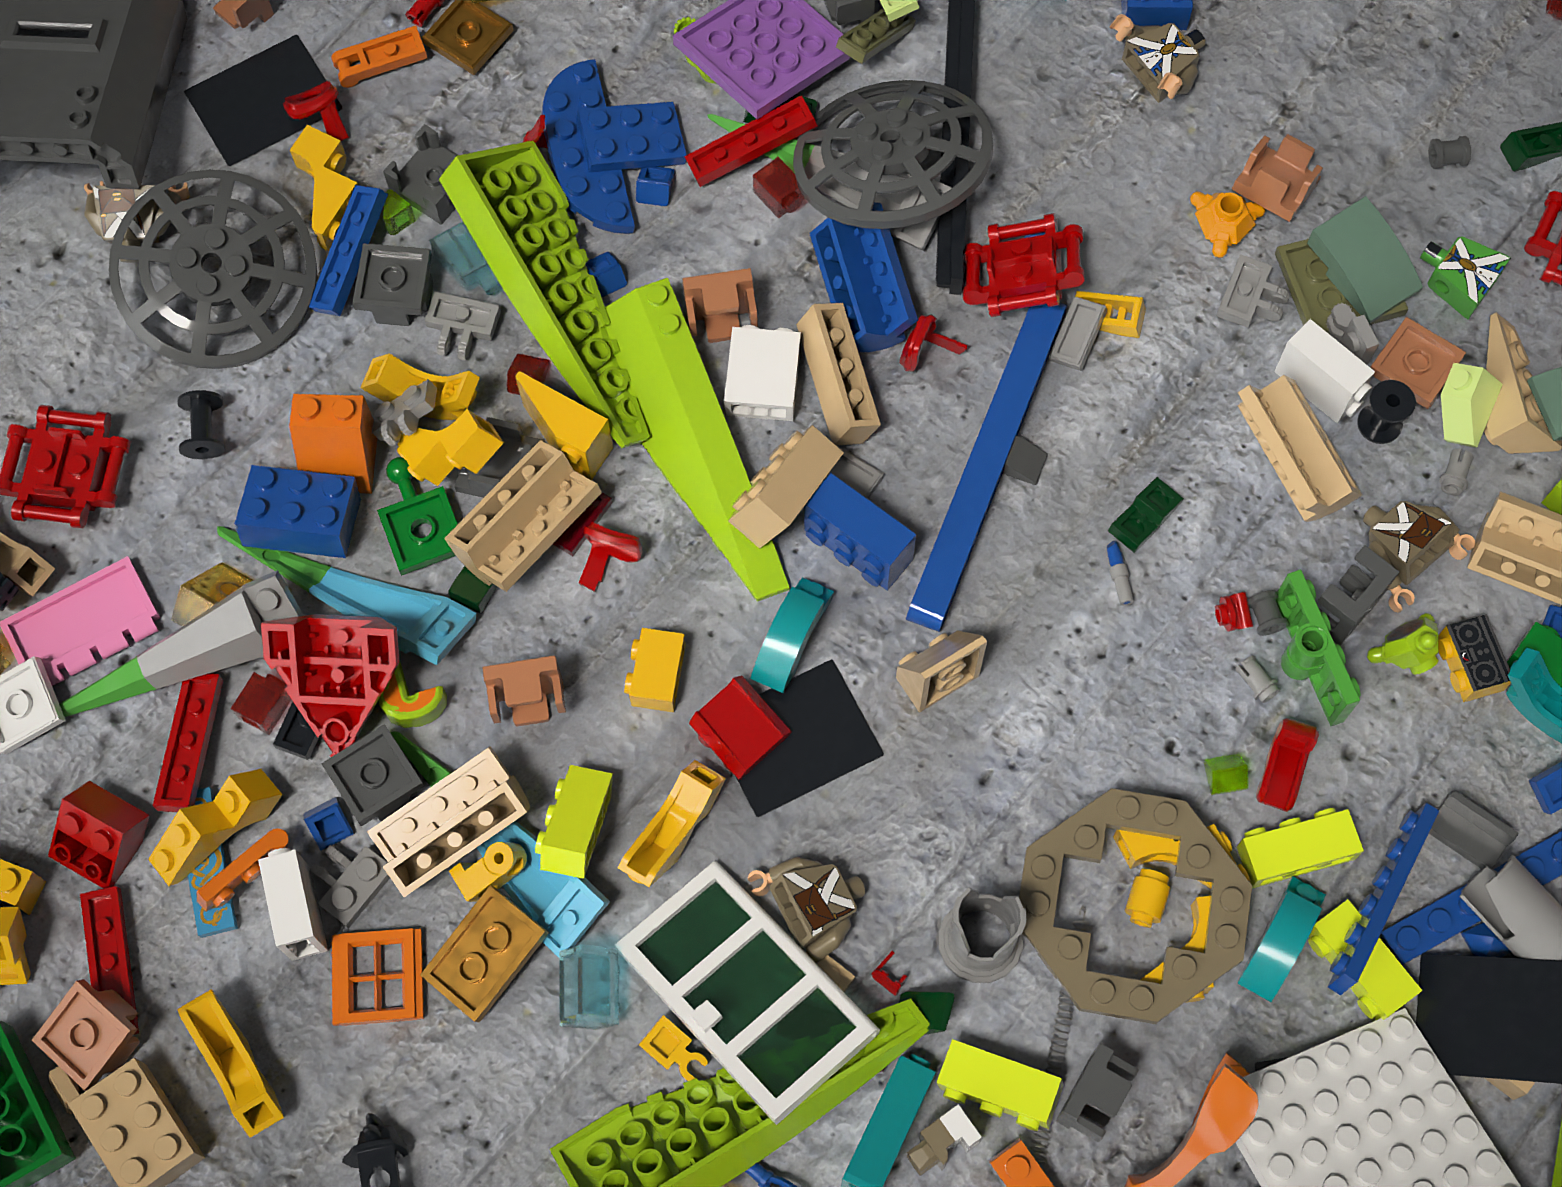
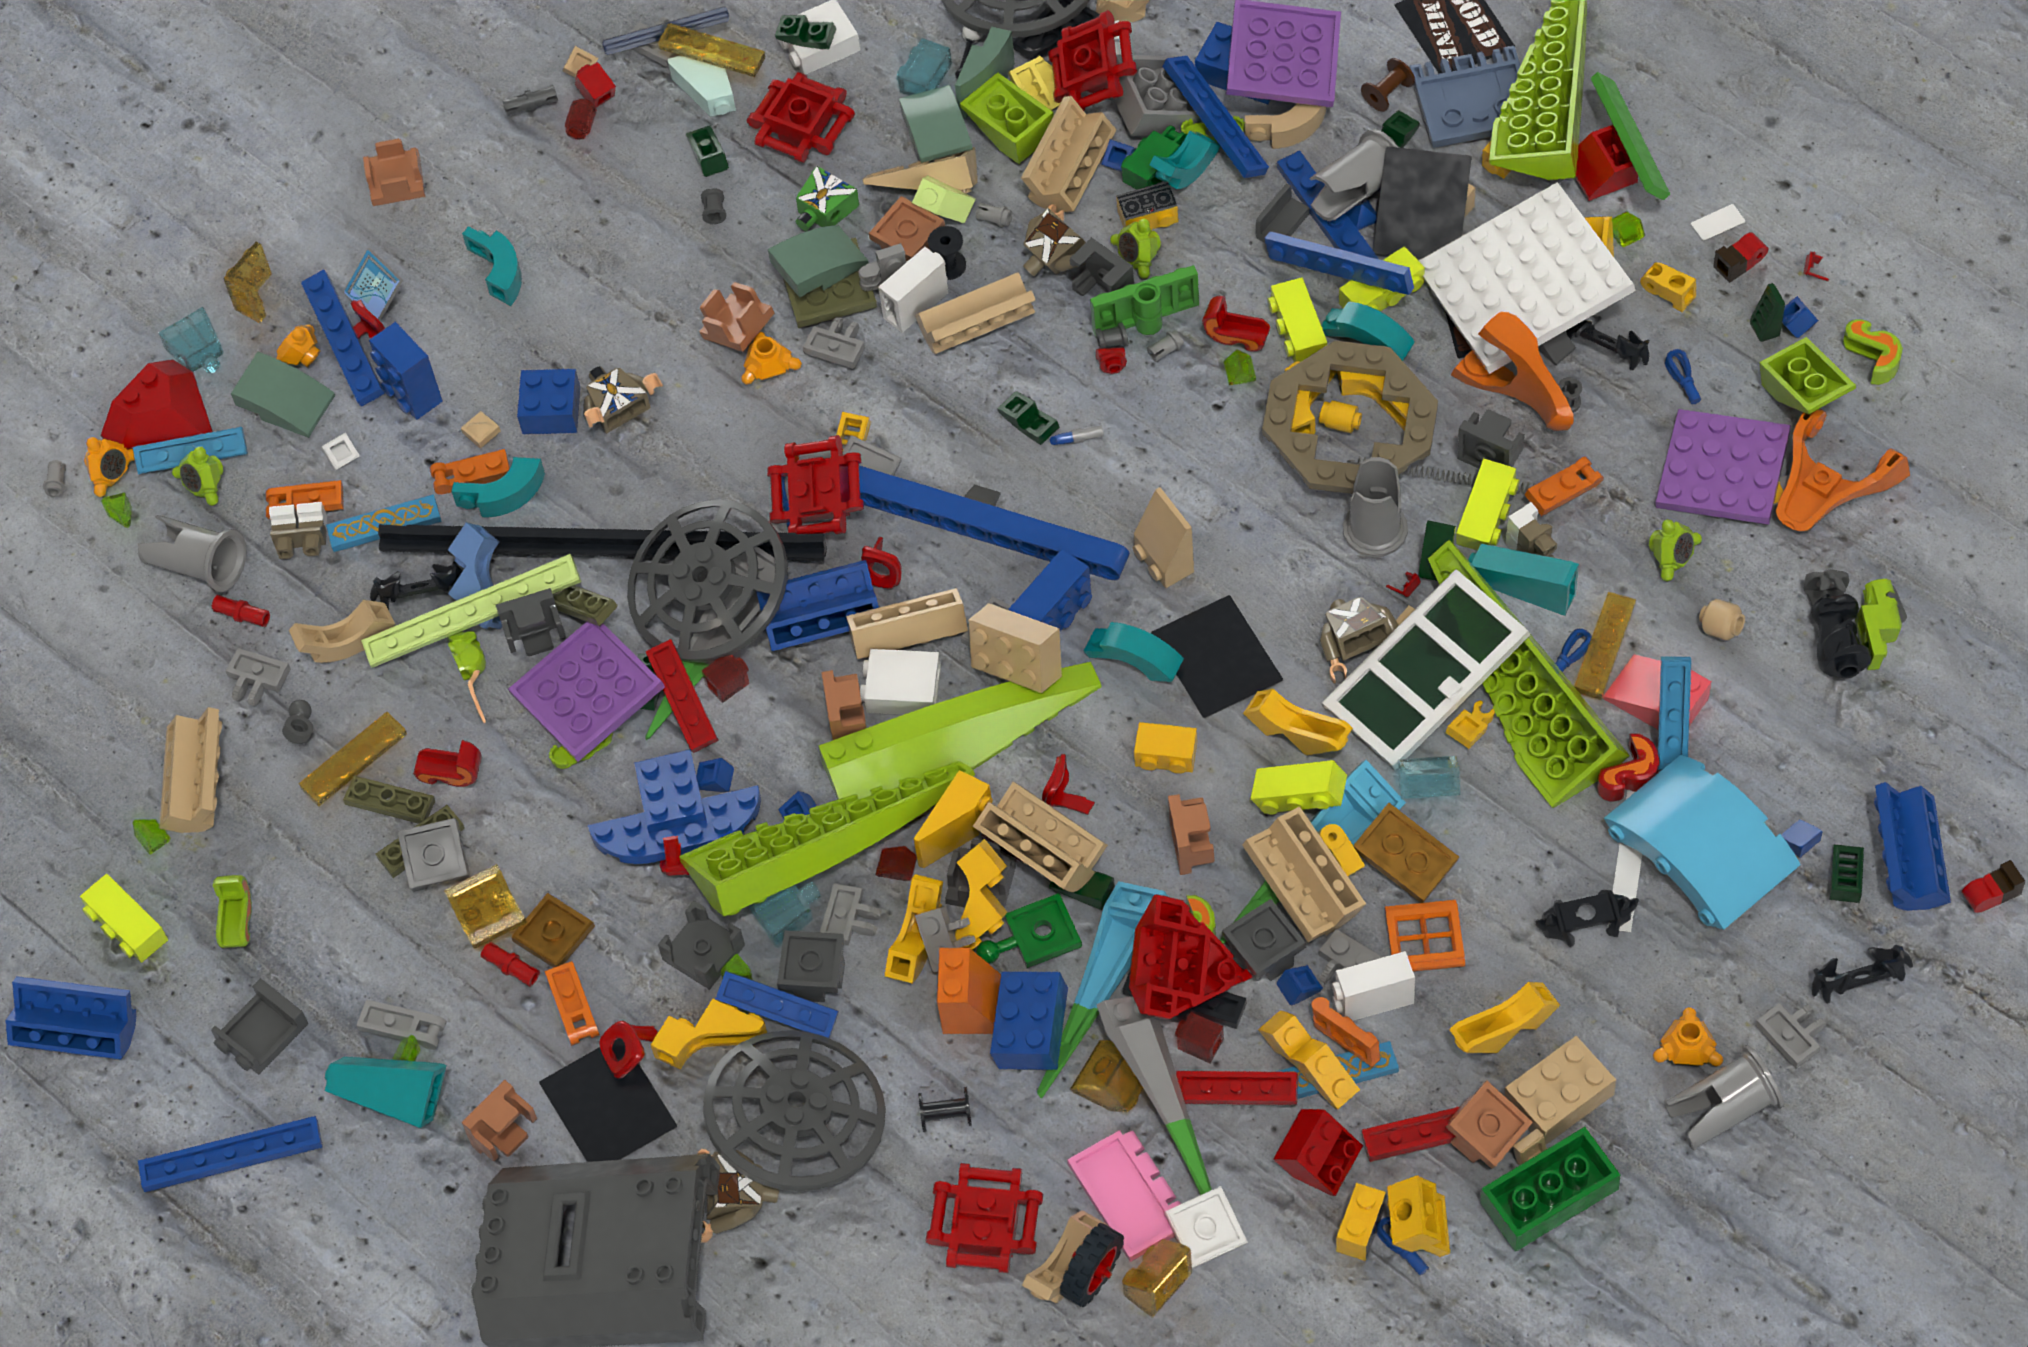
camera: 85 degrees left, 10 degrees down
red slope [689,675,792,780] -> none

